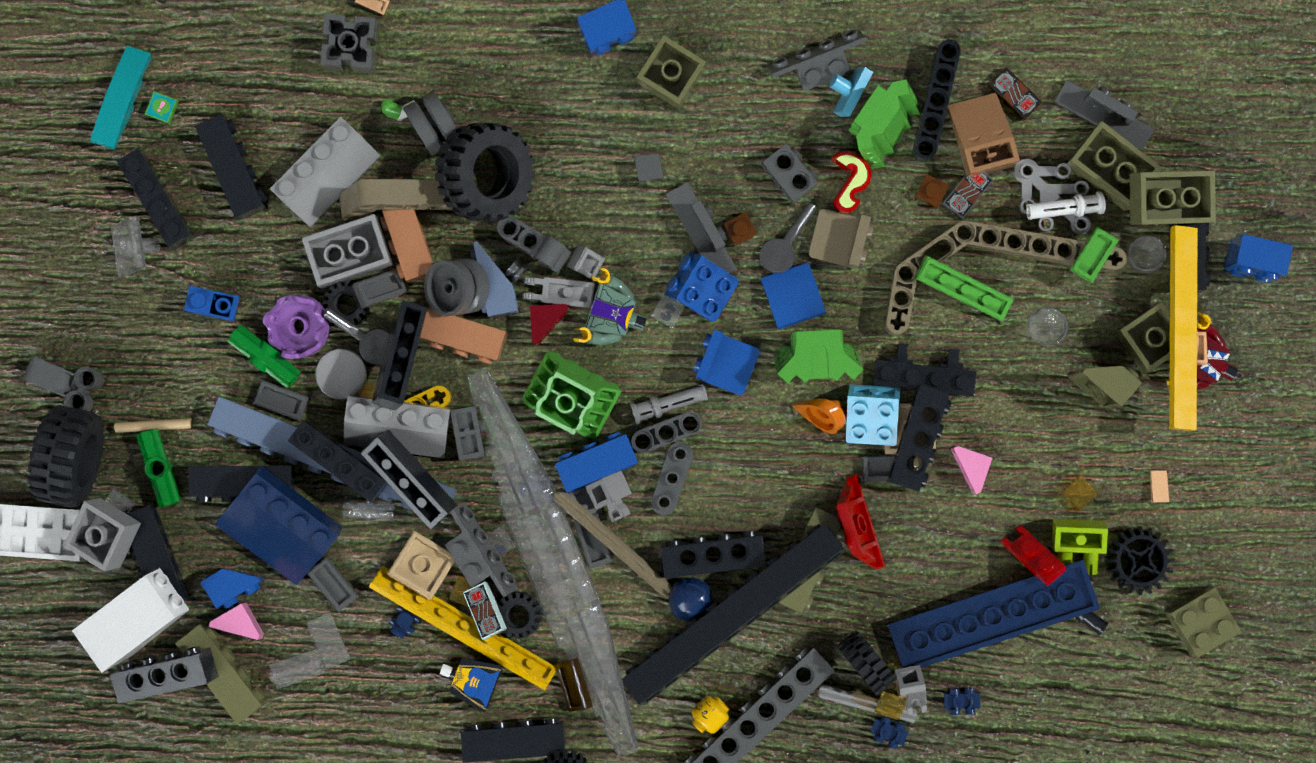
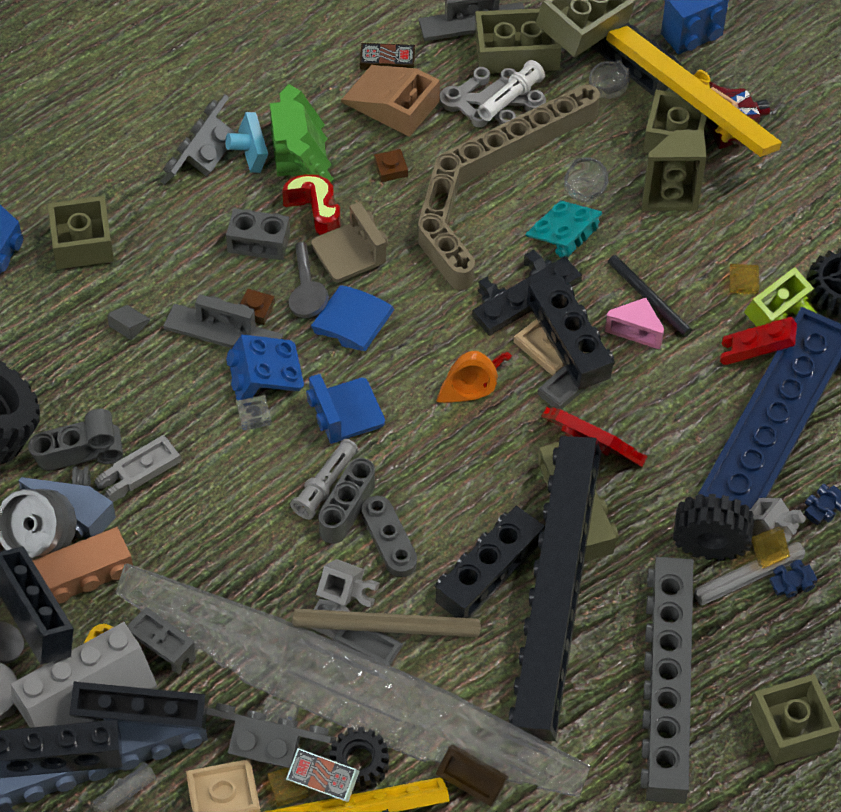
camera: 45 degrees left, 30 degrees down
bright green slope [522,351,622,439] -> none
dark red slope [530,304,570,347] -> none
blue brick [555,432,639,493] -> none
light grey slope [567,245,605,280] -> none
torso [573,266,648,346] -> none
dark blue hair [669,577,713,622] -> none
yellow head [691,695,729,734] -> none
bright green slope [774,329,864,383] -> none
medium azure bracket [846,384,900,446] -> none
black beam [912,39,961,163] -> none
bright green tile [914,255,1014,322] -> none
tile [942,173,993,220] -> none
bright green tile [1069,226,1119,284] -> none
light nougat piece [1150,470,1169,503] -> none
none -> teal hinge [525,200,603,258]
none -> black bar [608,255,692,337]

